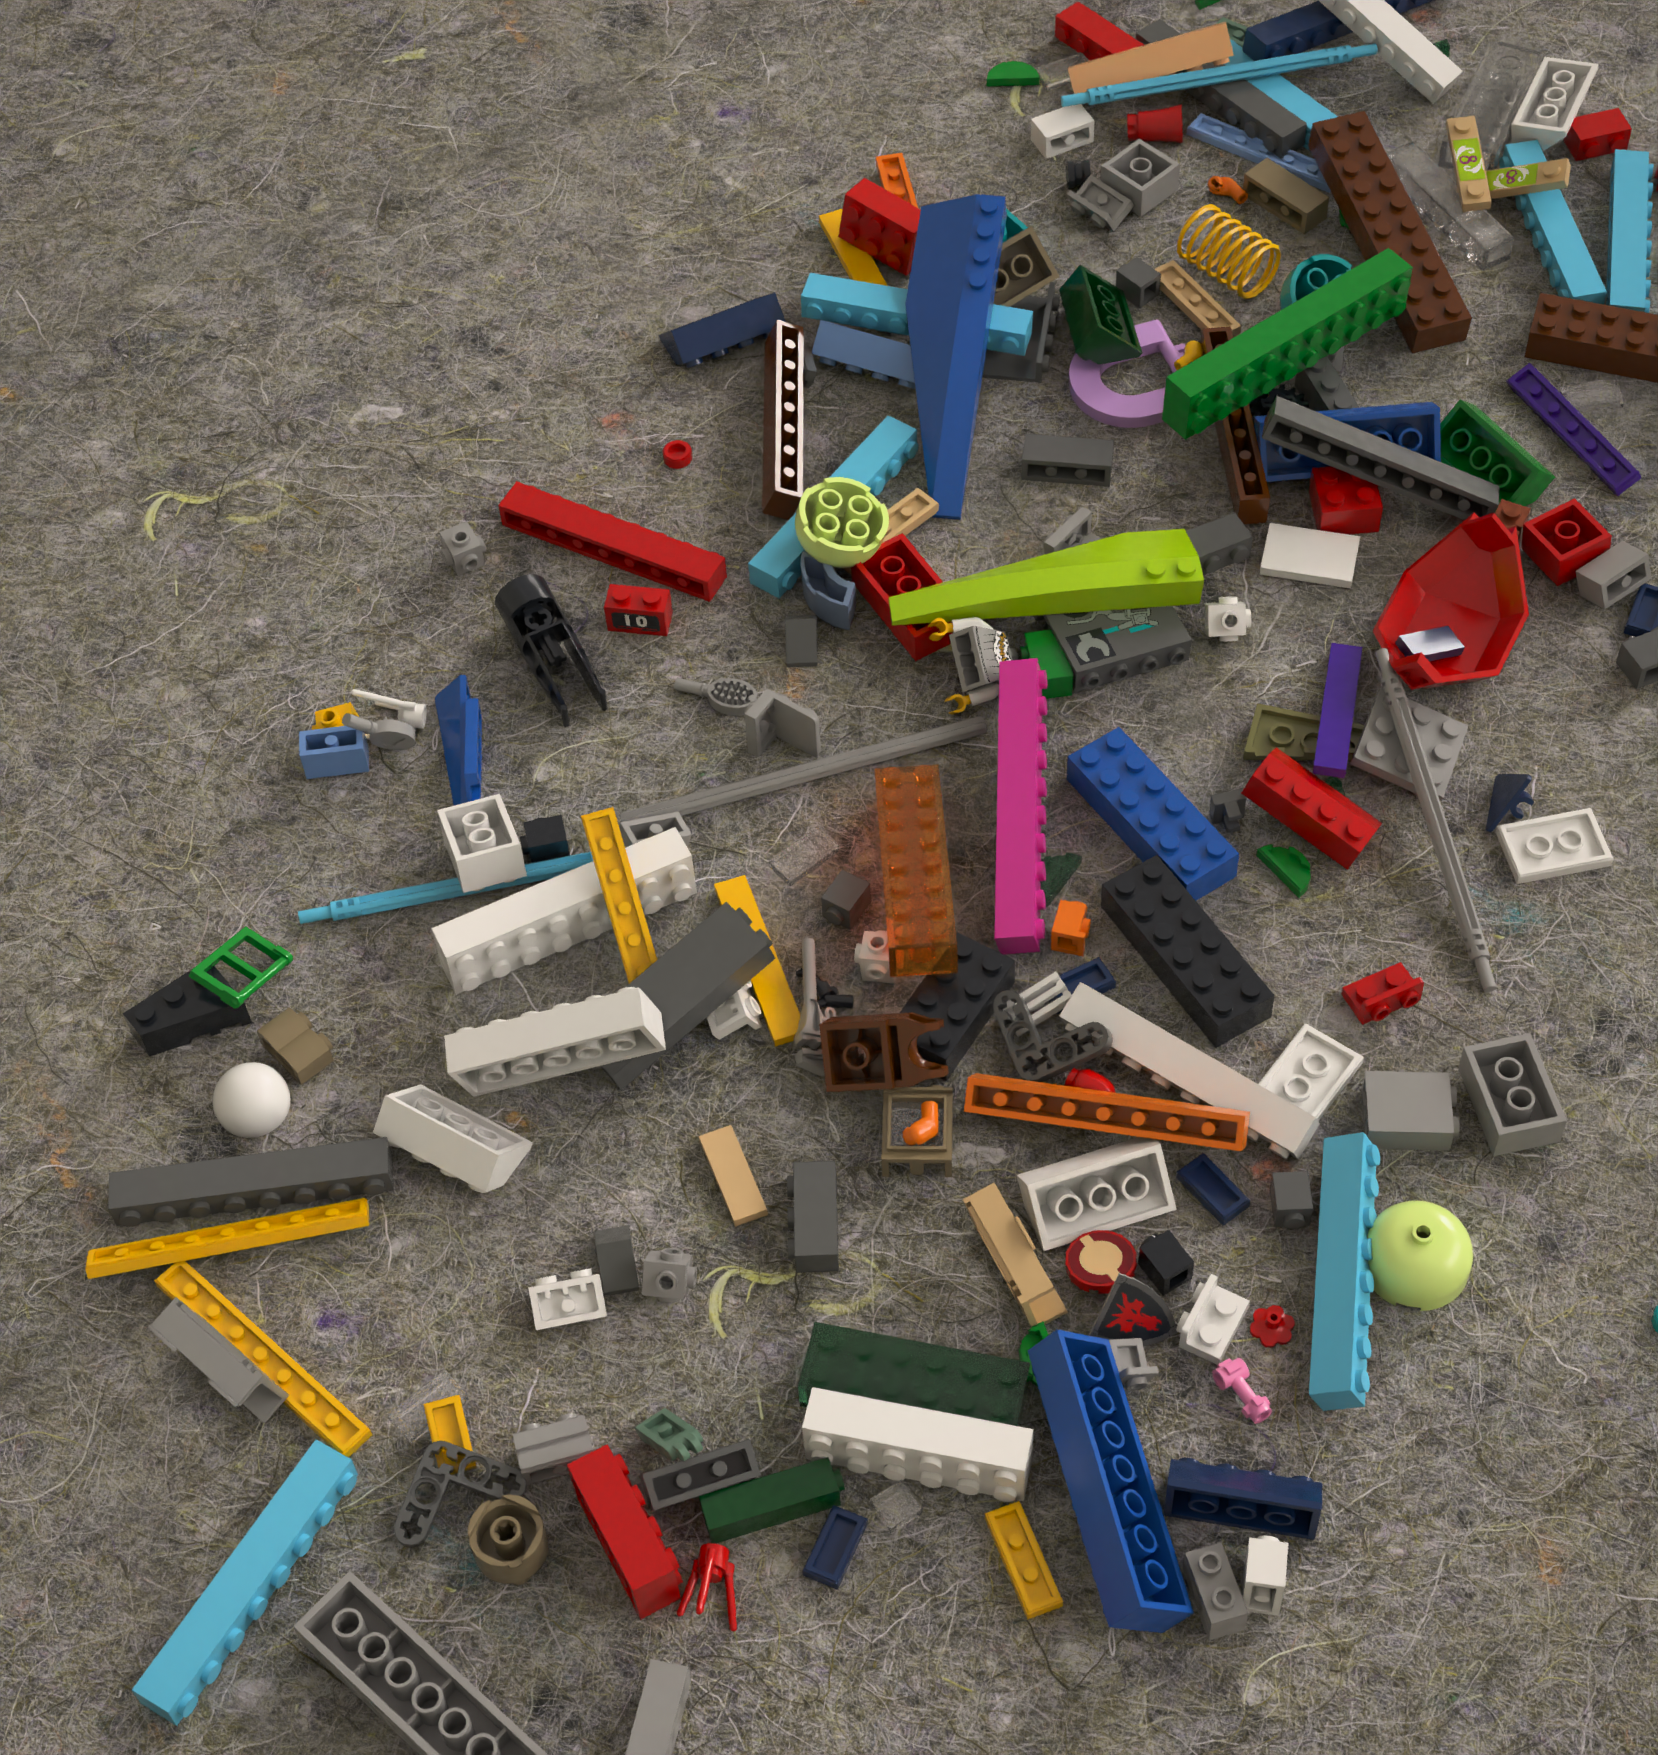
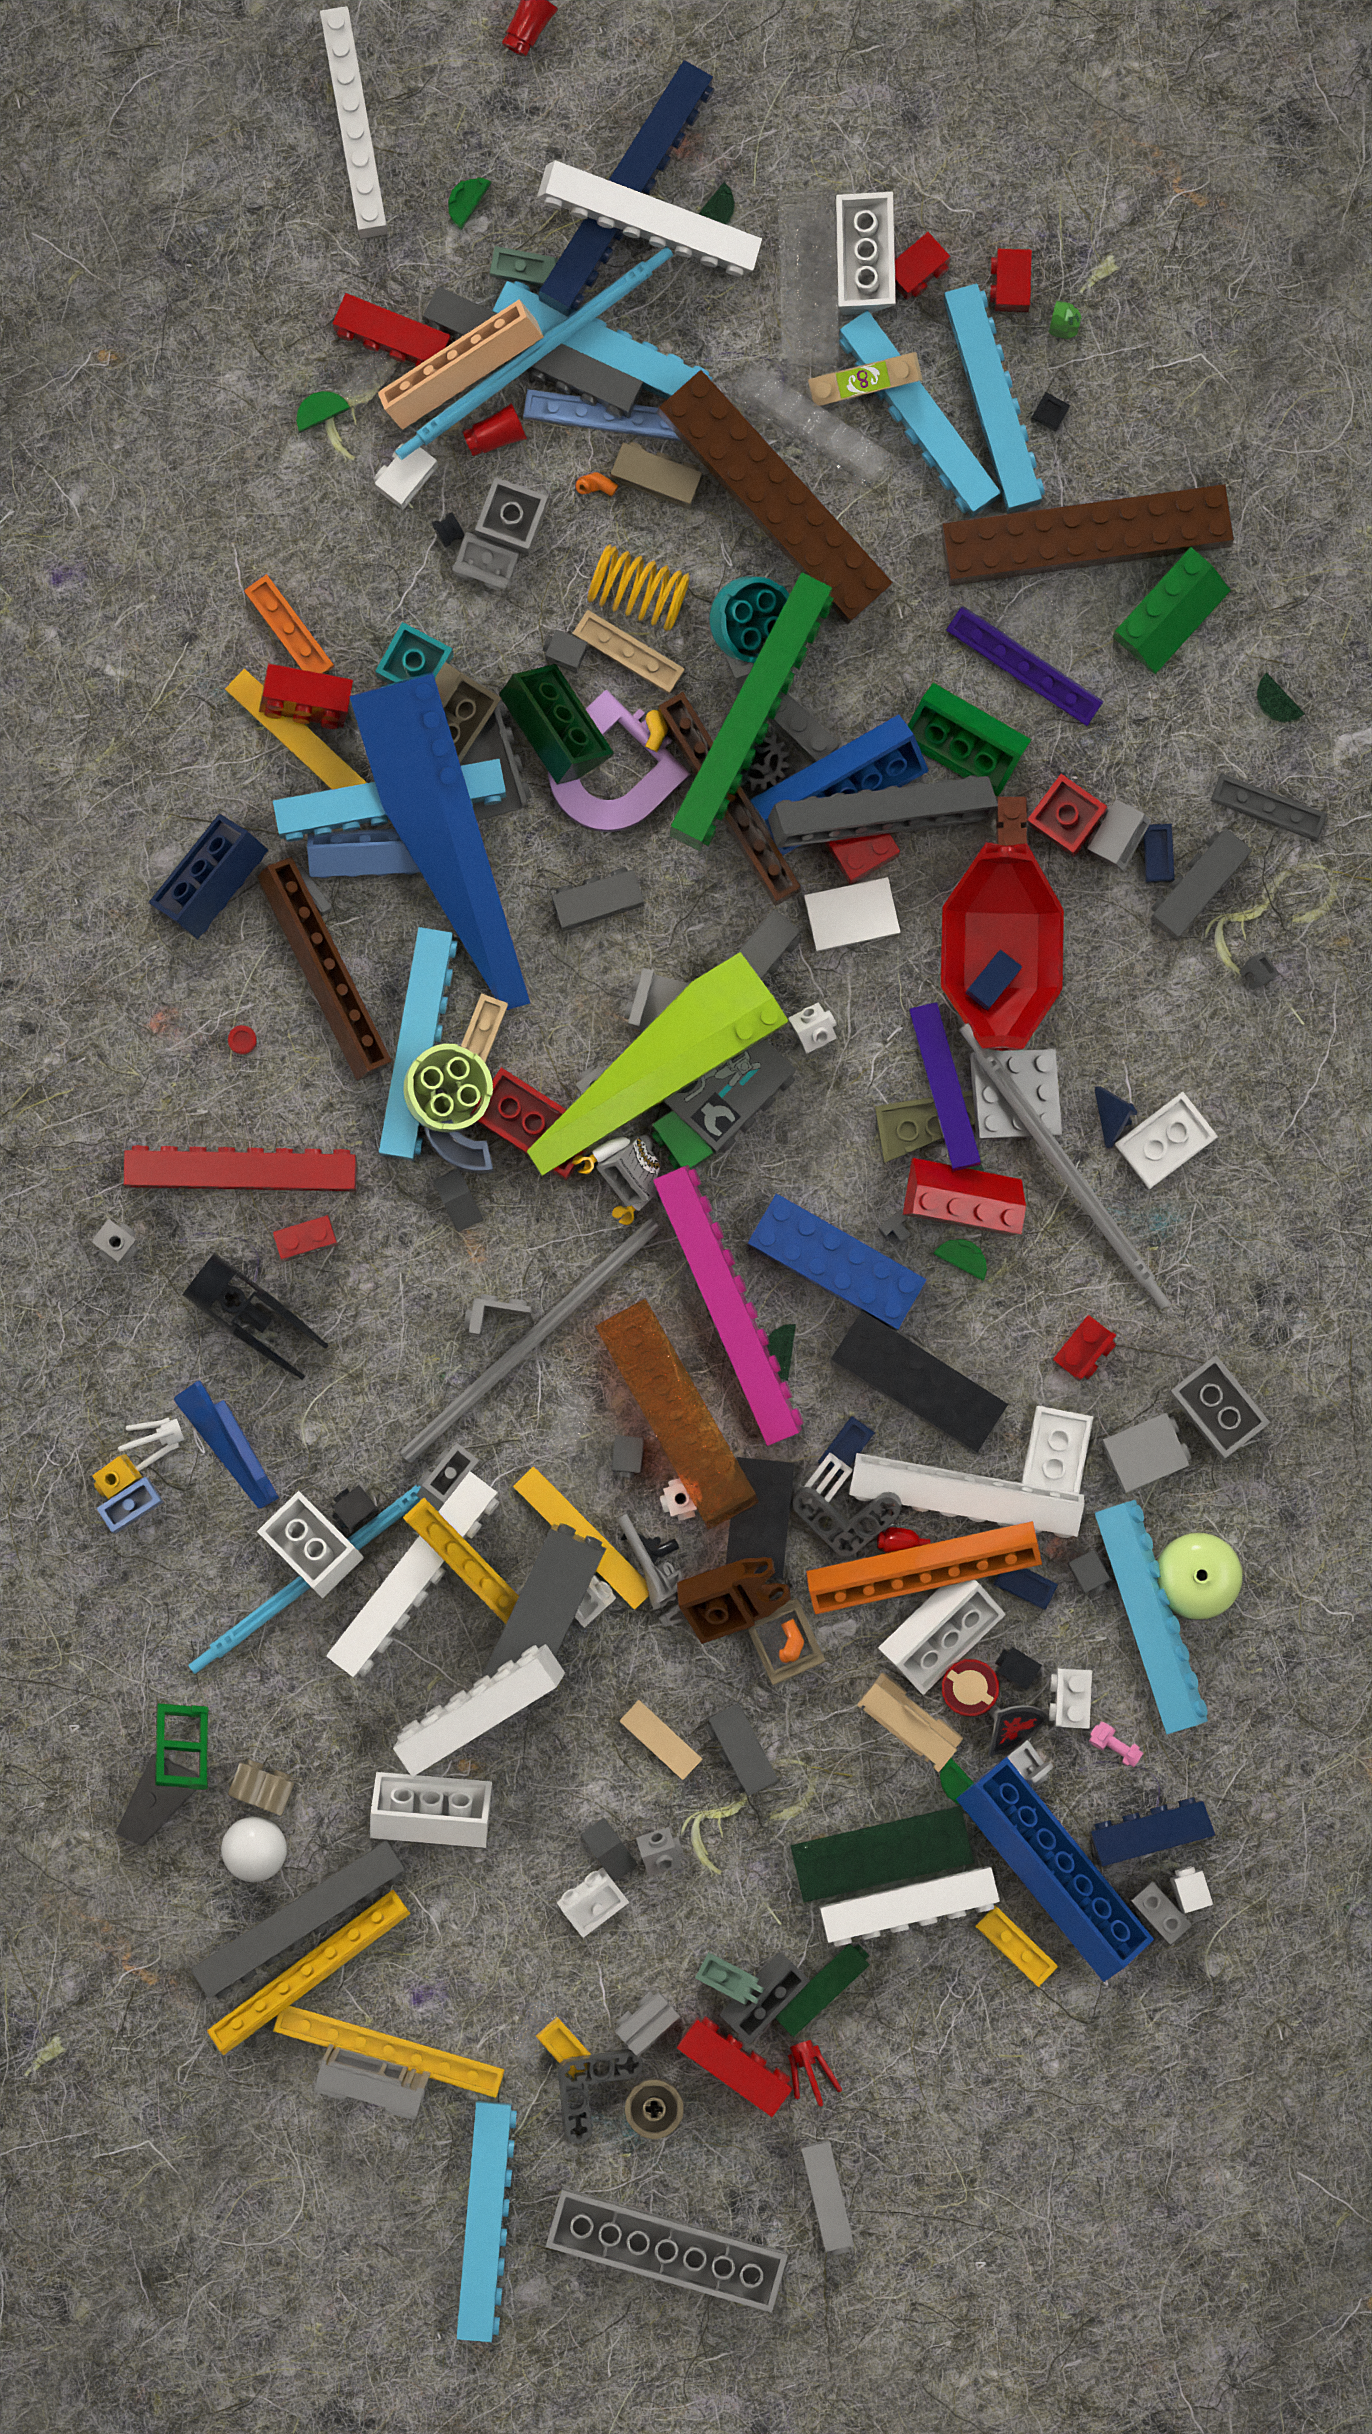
camera: 30 degrees left, 30 degrees up
light grey piece [342,713,415,750] -> none
light grey piece [674,677,758,716] -> none
dark blue tile [802,1505,868,1590] -> none
orange brick [1051,900,1091,957] -> none
red plant [1249,1305,1295,1348] -> none
tan plate [1446,116,1492,212] -> none

